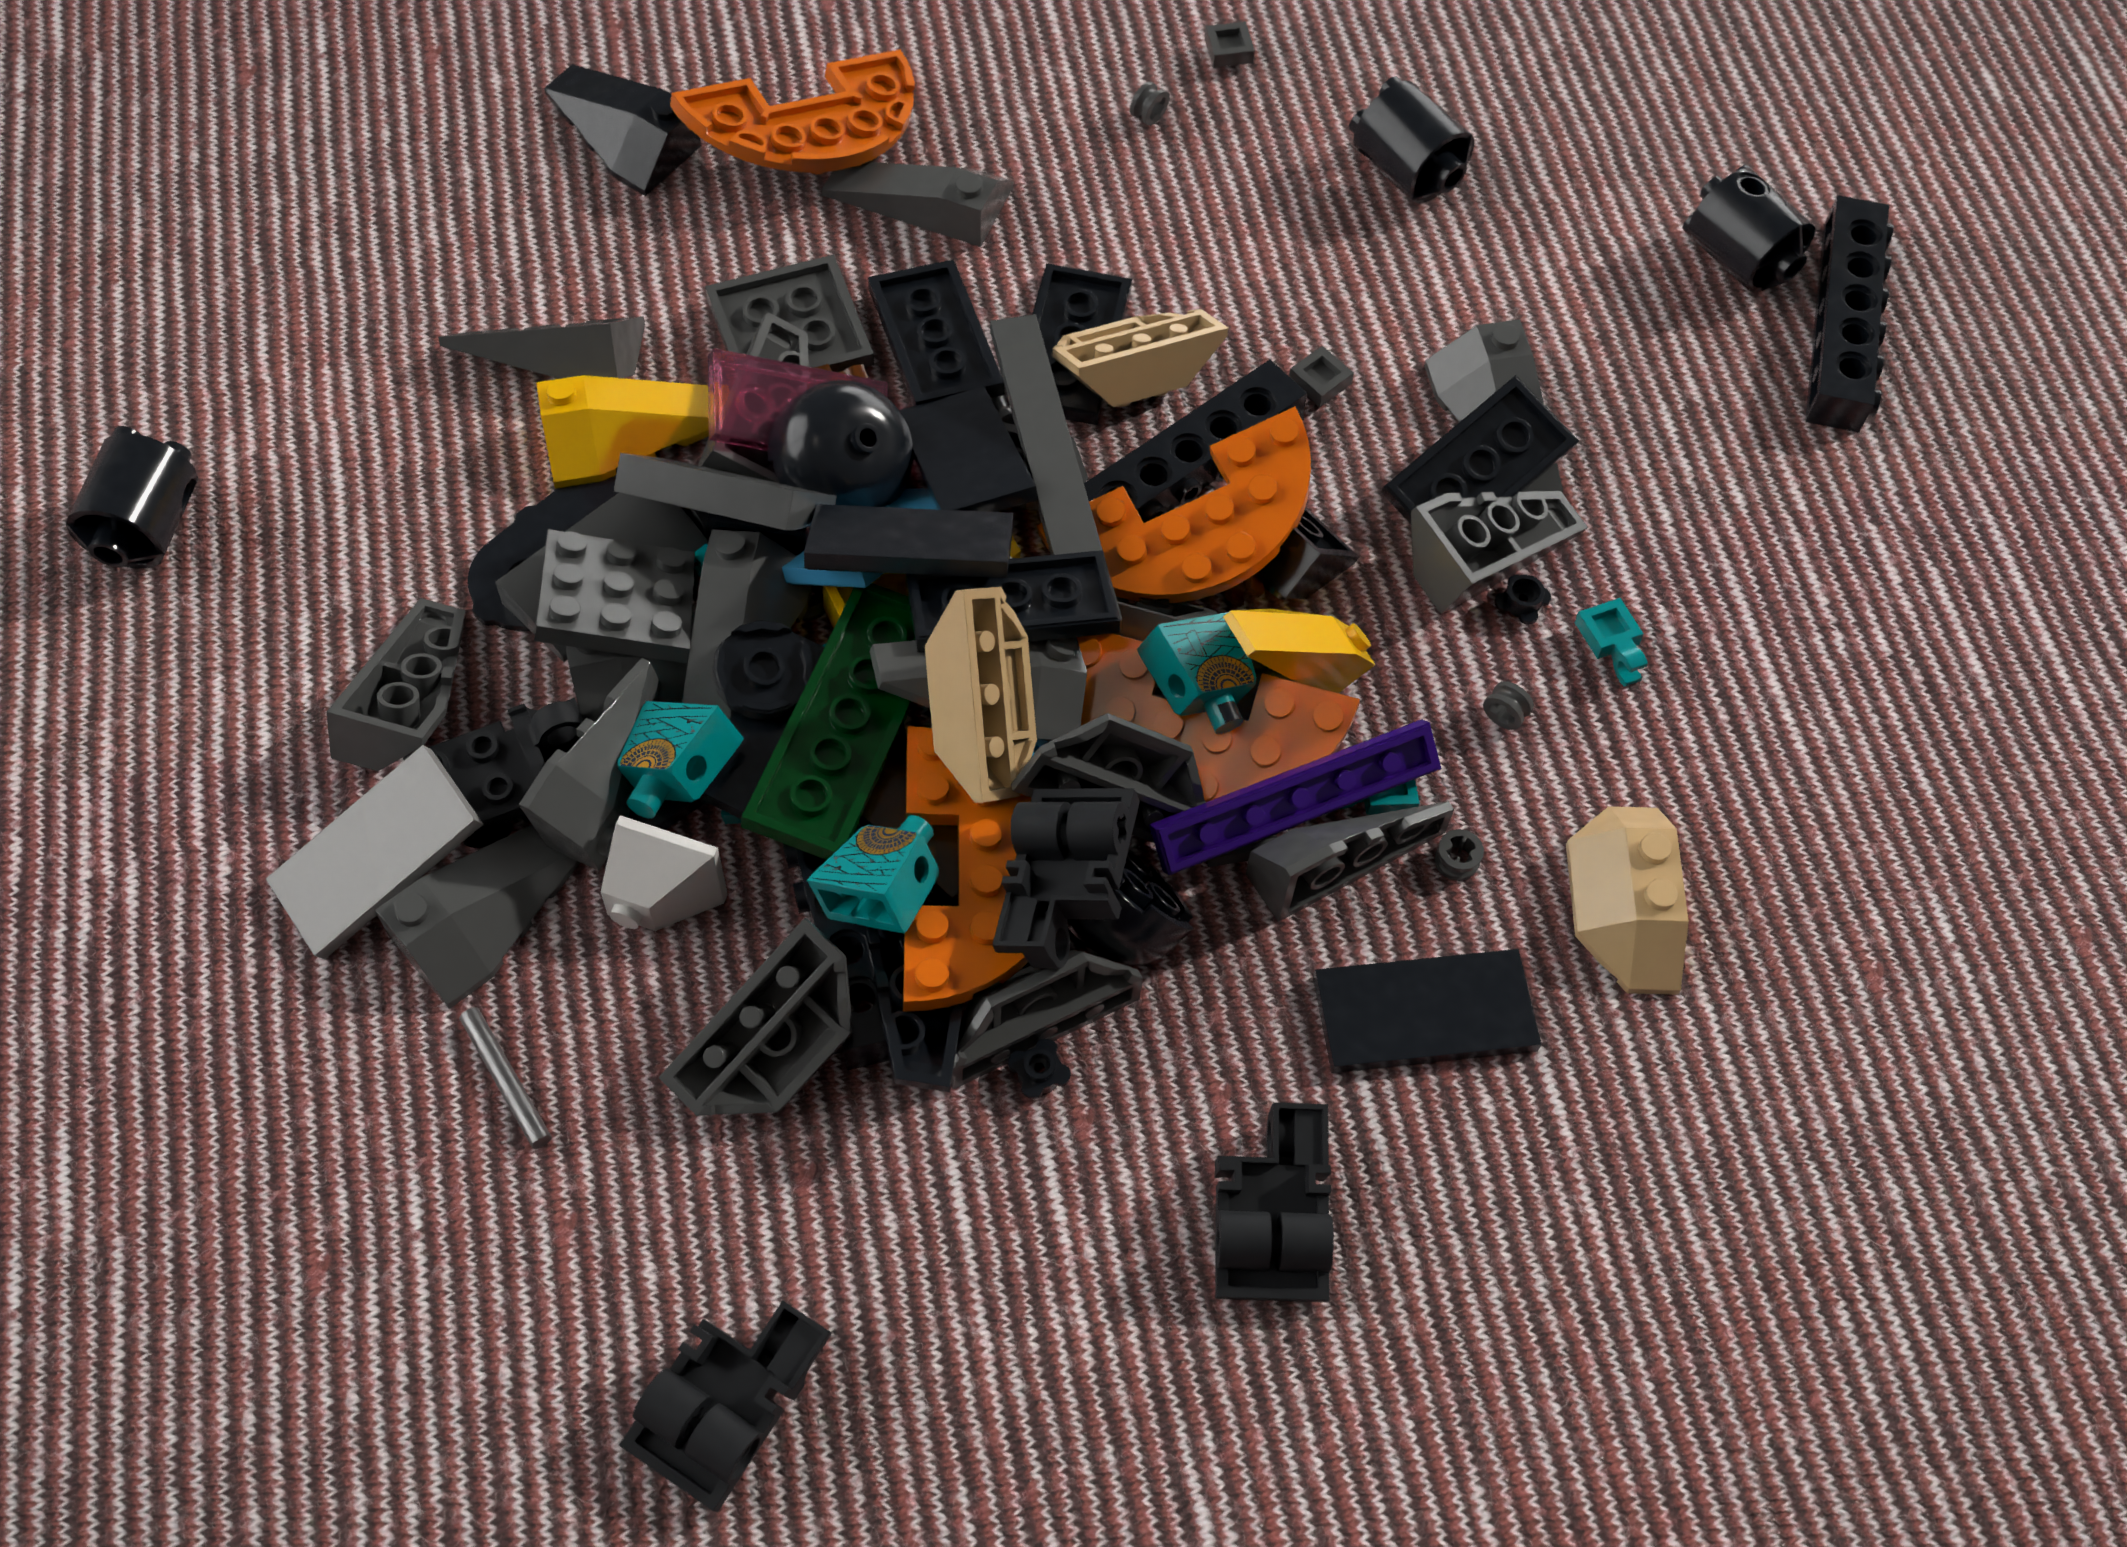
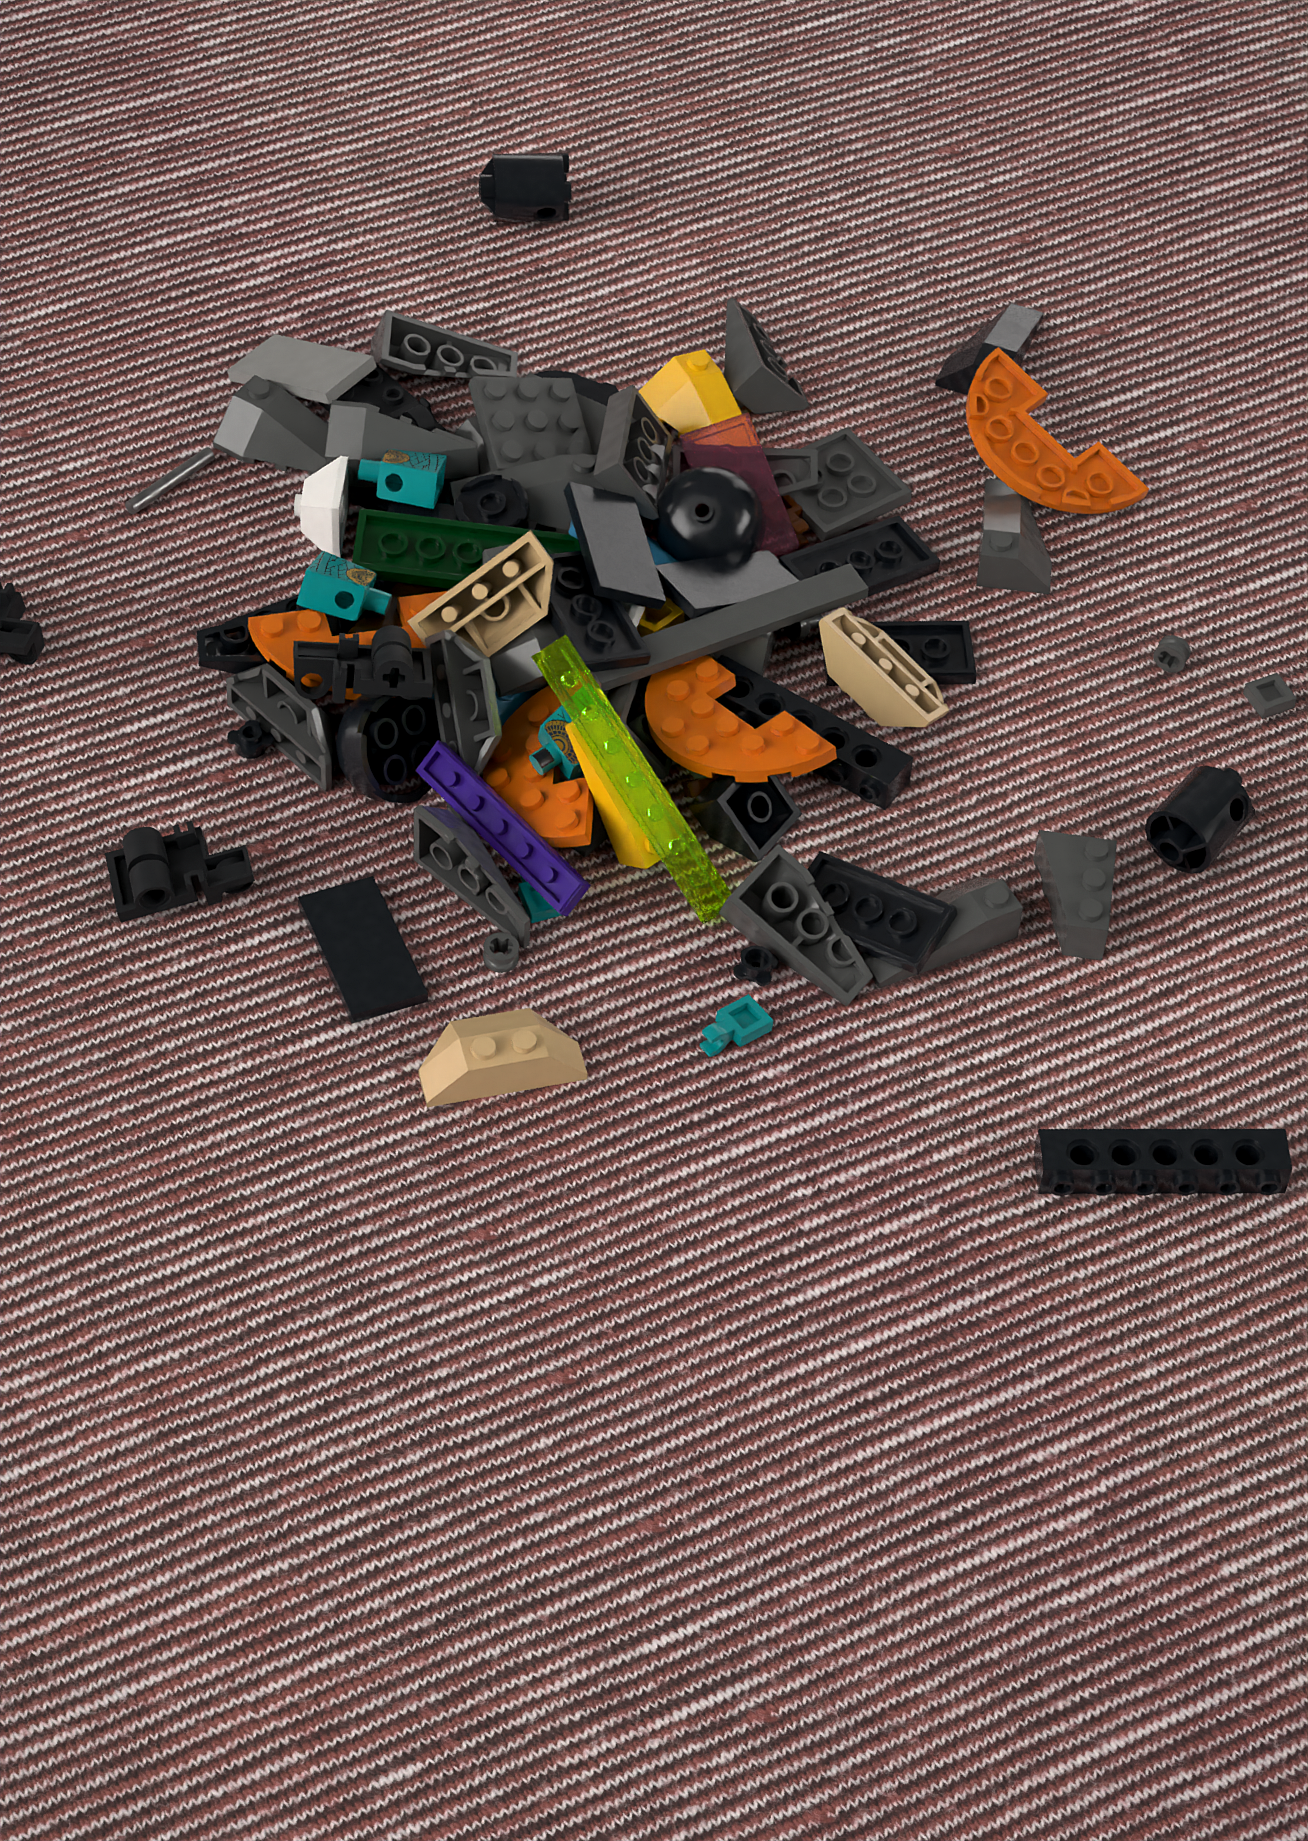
camera: 75 degrees right, 10 degrees down
dark grey wedge [658,918,853,1116] -> none
dark grey plate [1289,346,1354,407] -> none
dark grey bush [1483,681,1534,730] -> none
black cylinder [1682,164,1815,293] -> none
none -> clear neon green tile [531,634,732,924]
none -> dark grey wedge [1033,830,1117,961]

